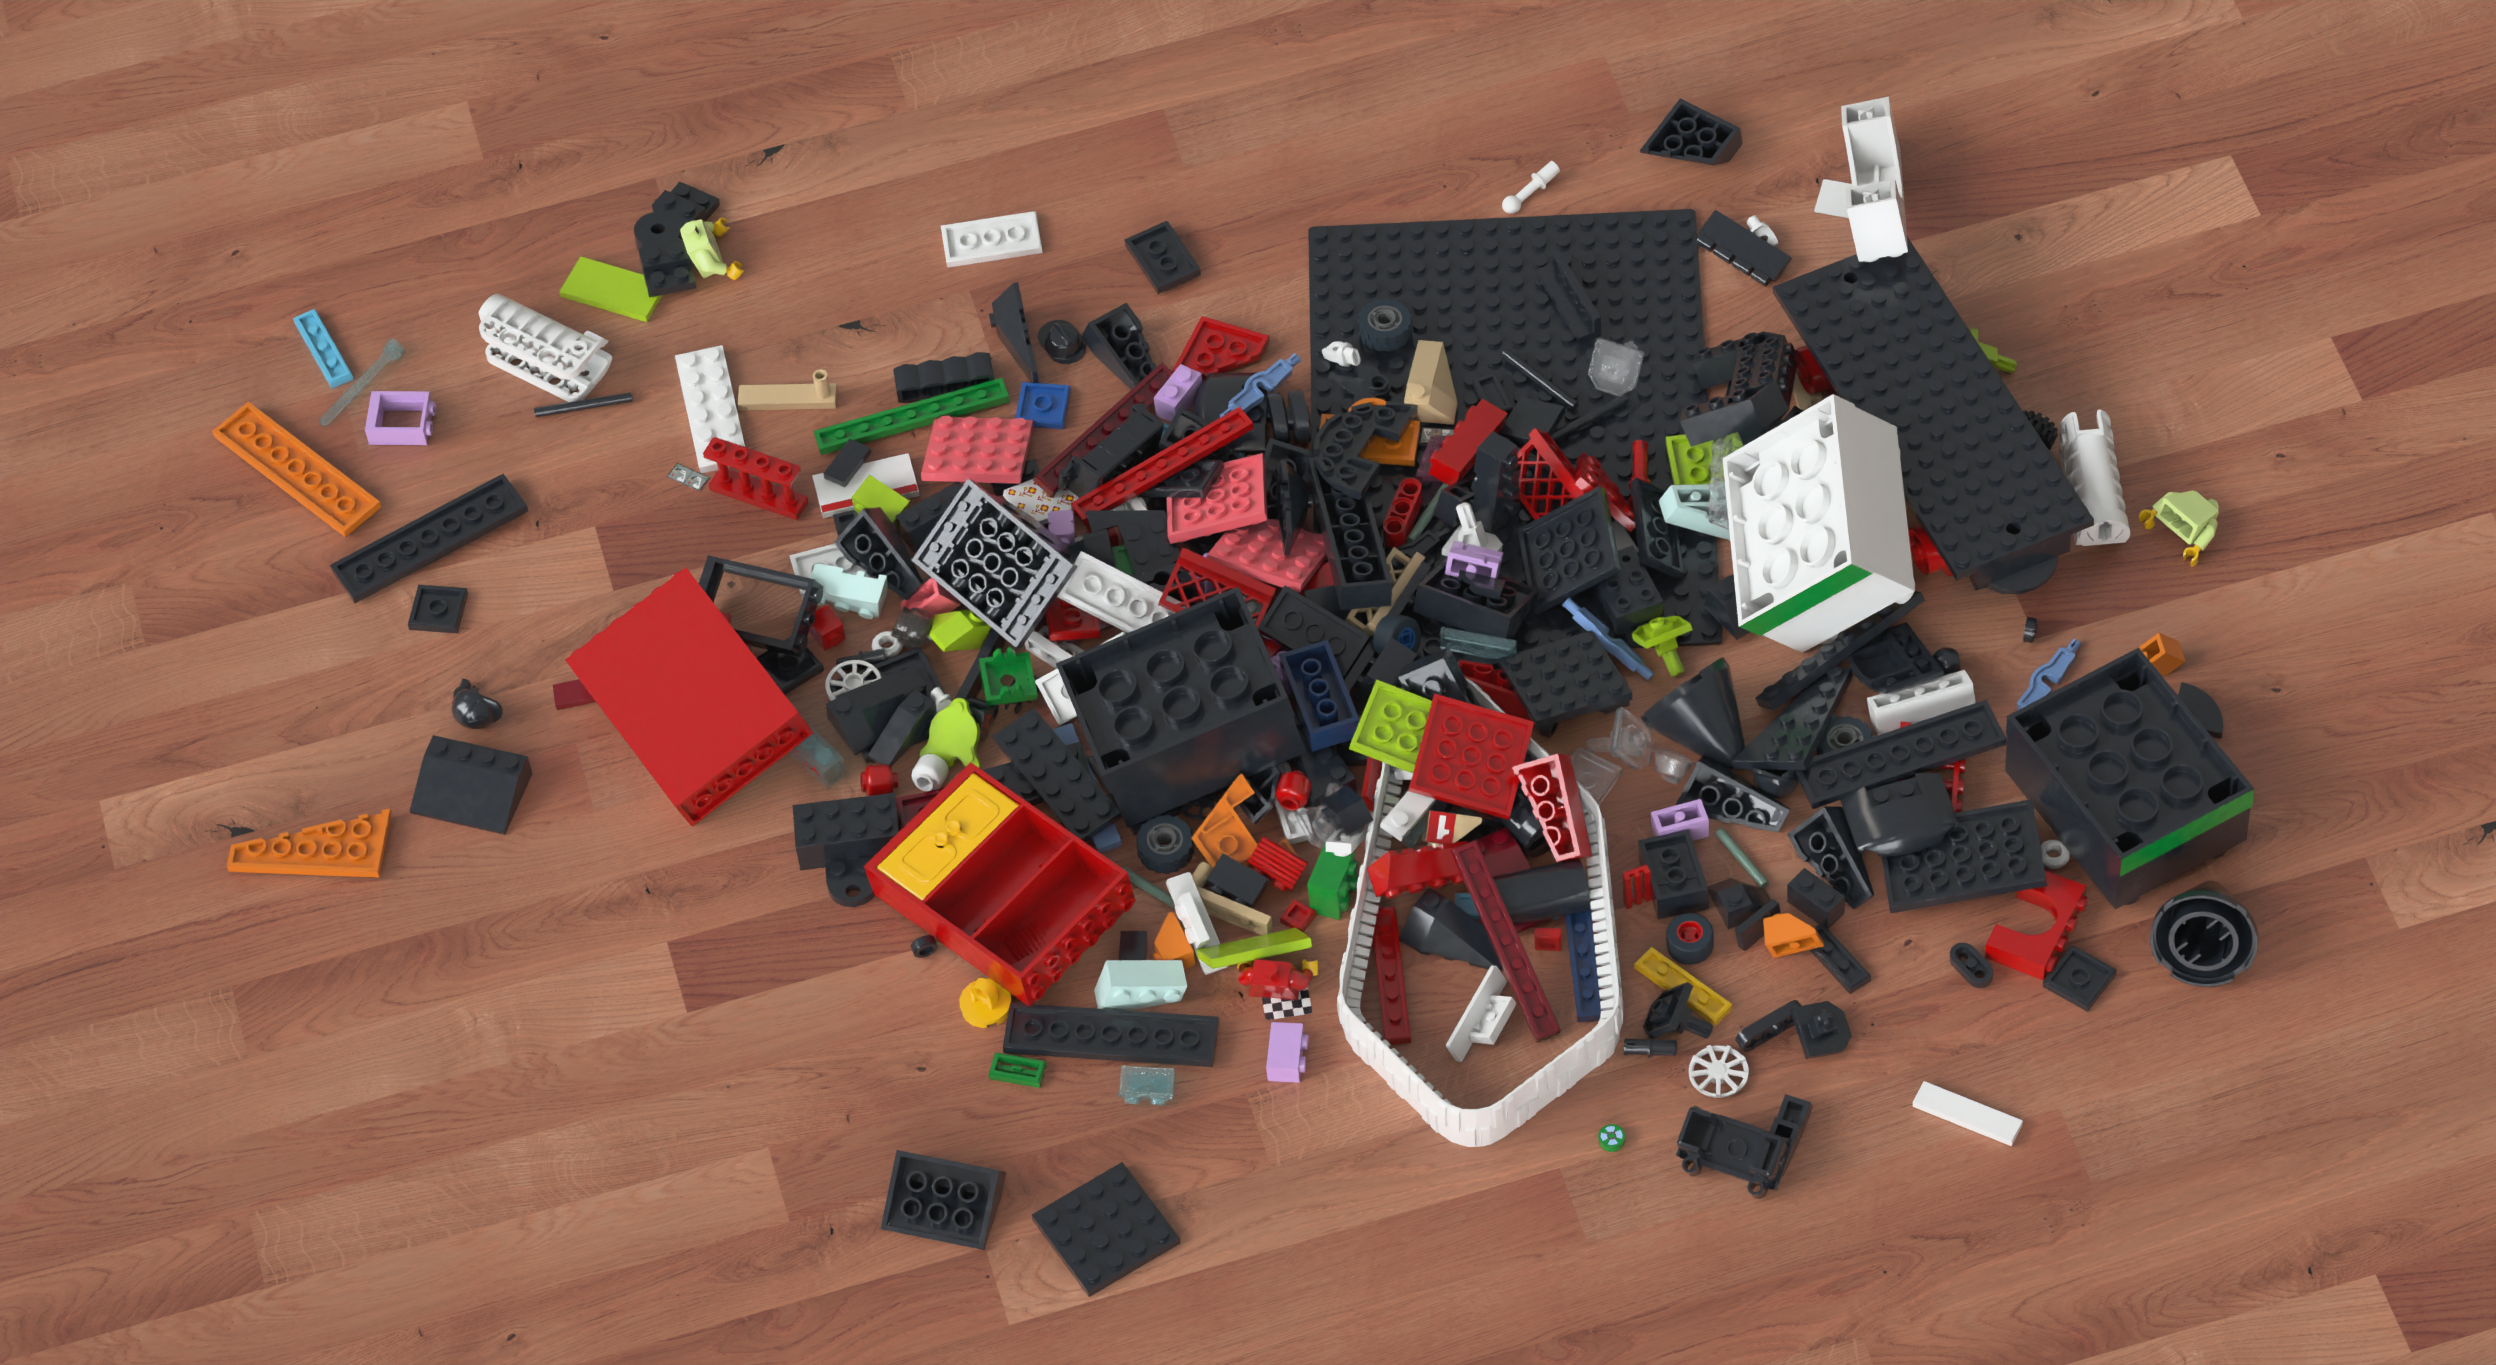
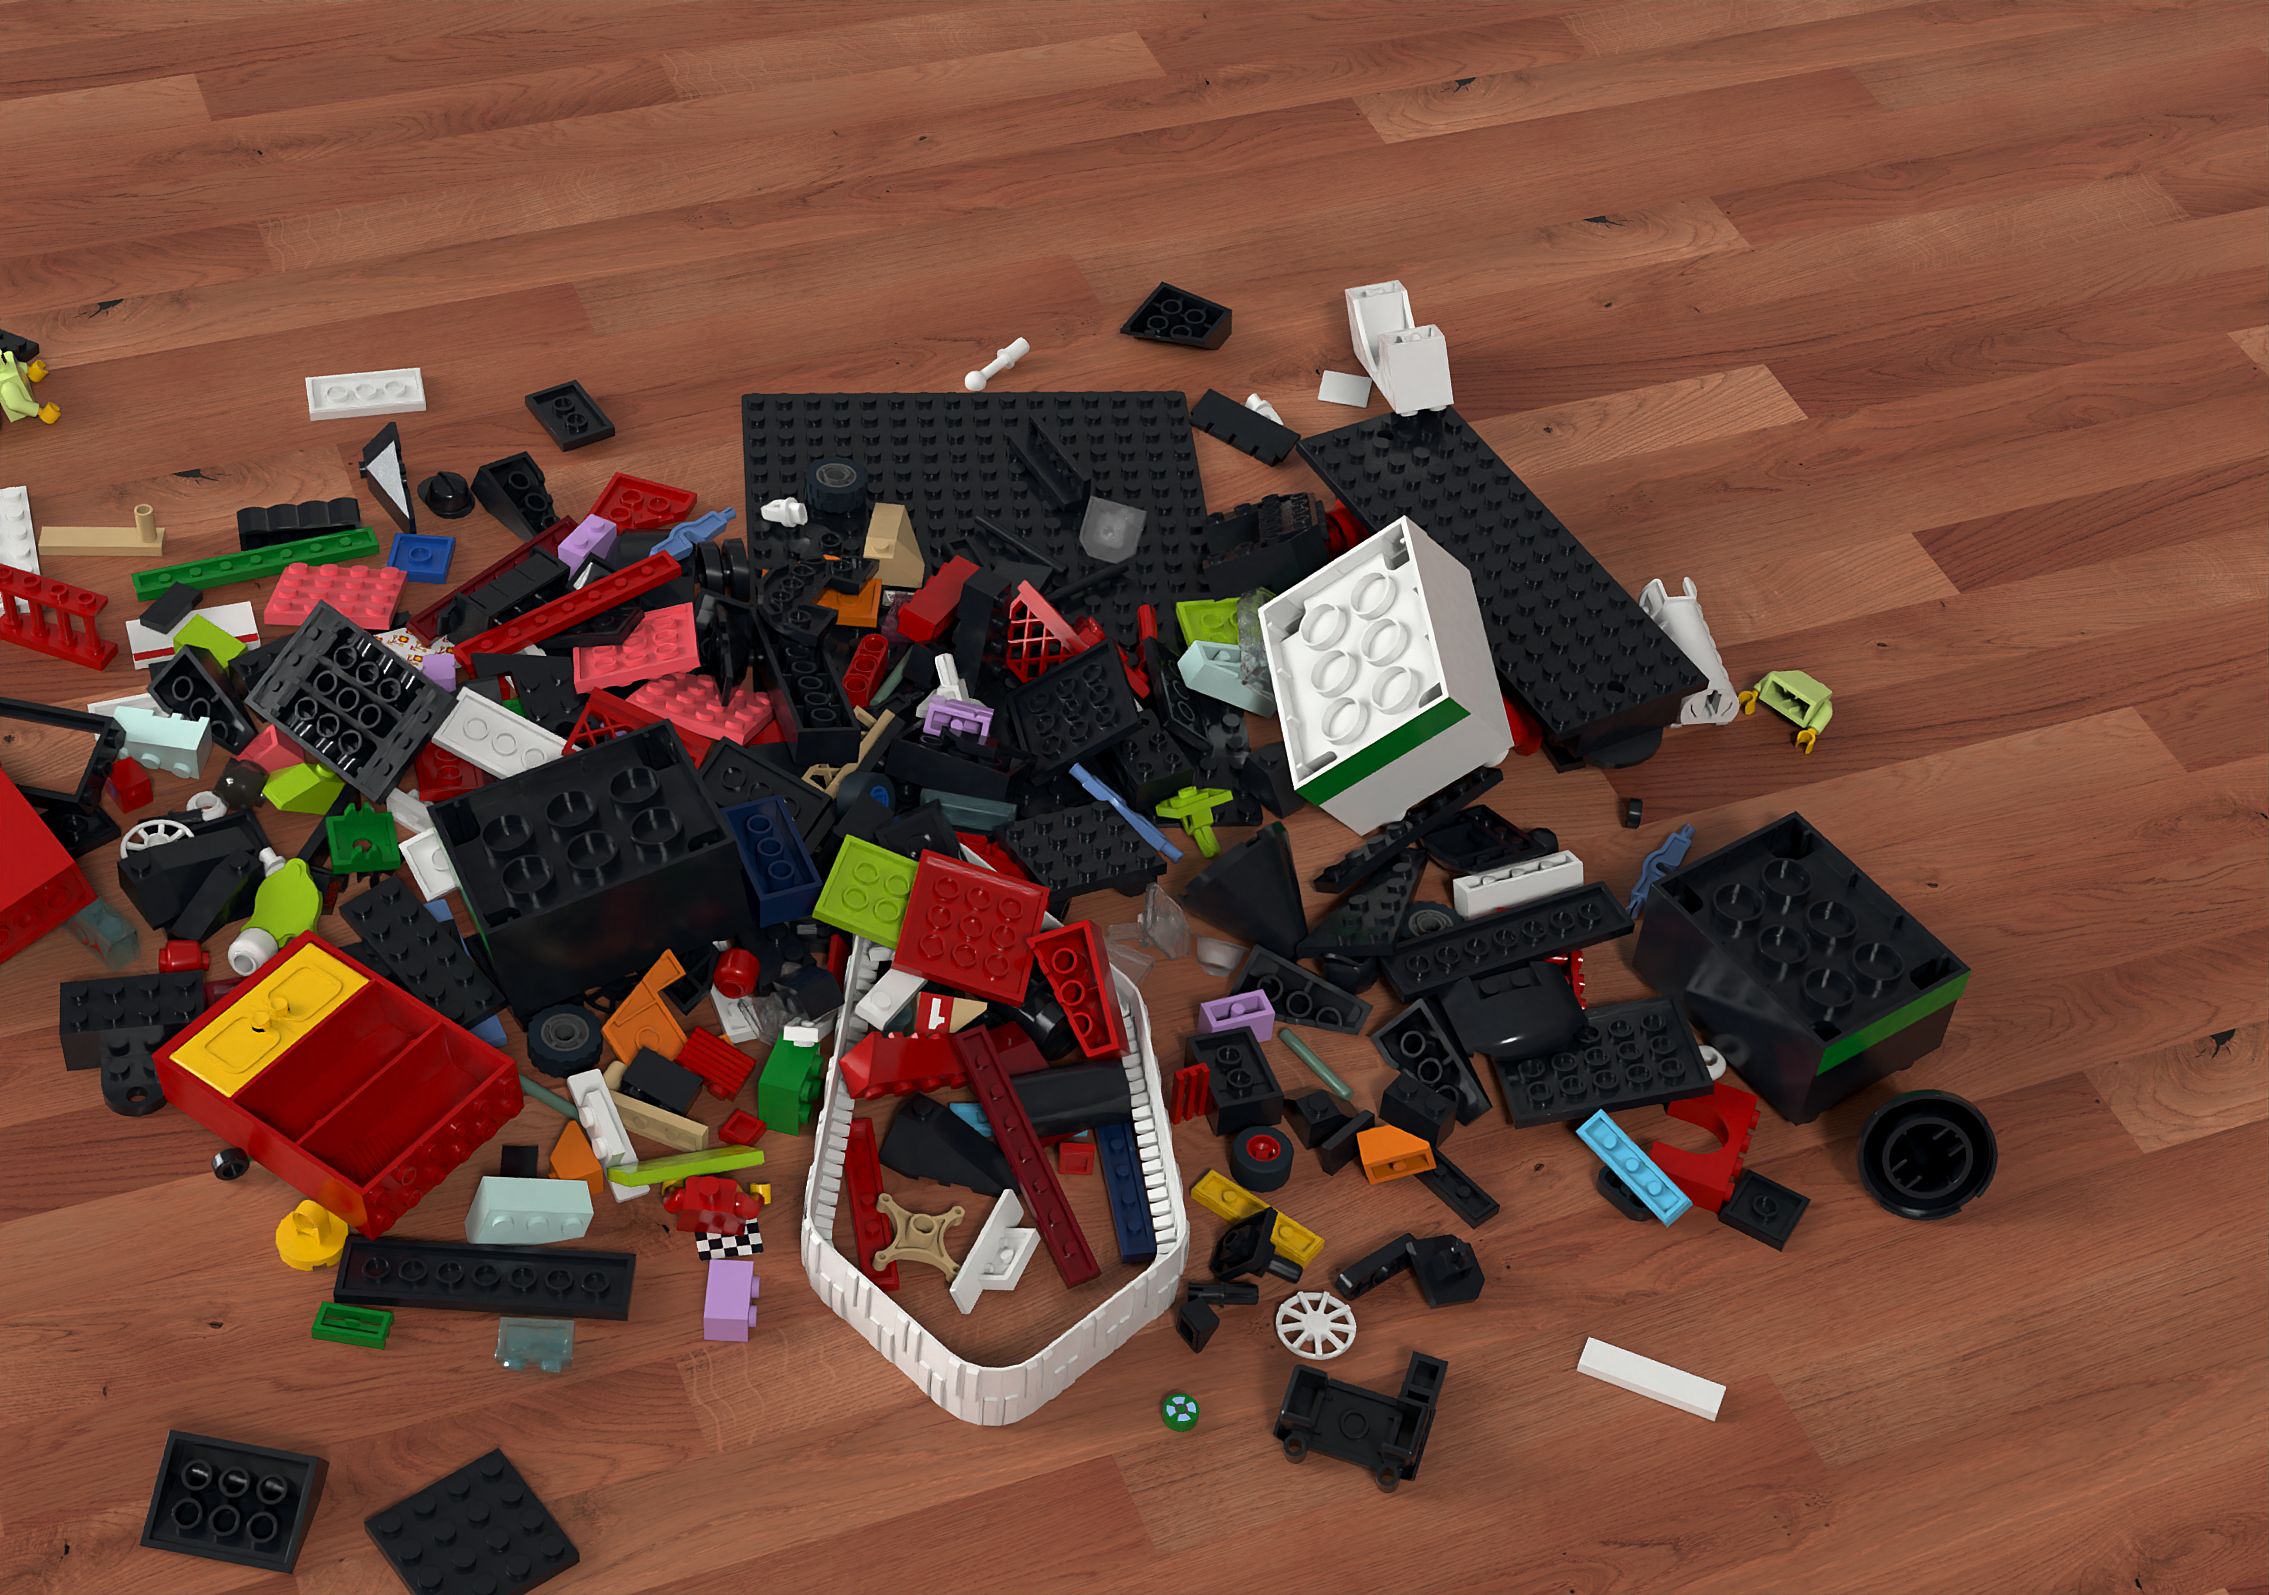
camera: 15 degrees left, 10 degrees down
none -> tan piece [872,1193,965,1283]
none -> black slope [1176,1296,1220,1354]
none -> medium azure tile [1576,1109,1693,1228]

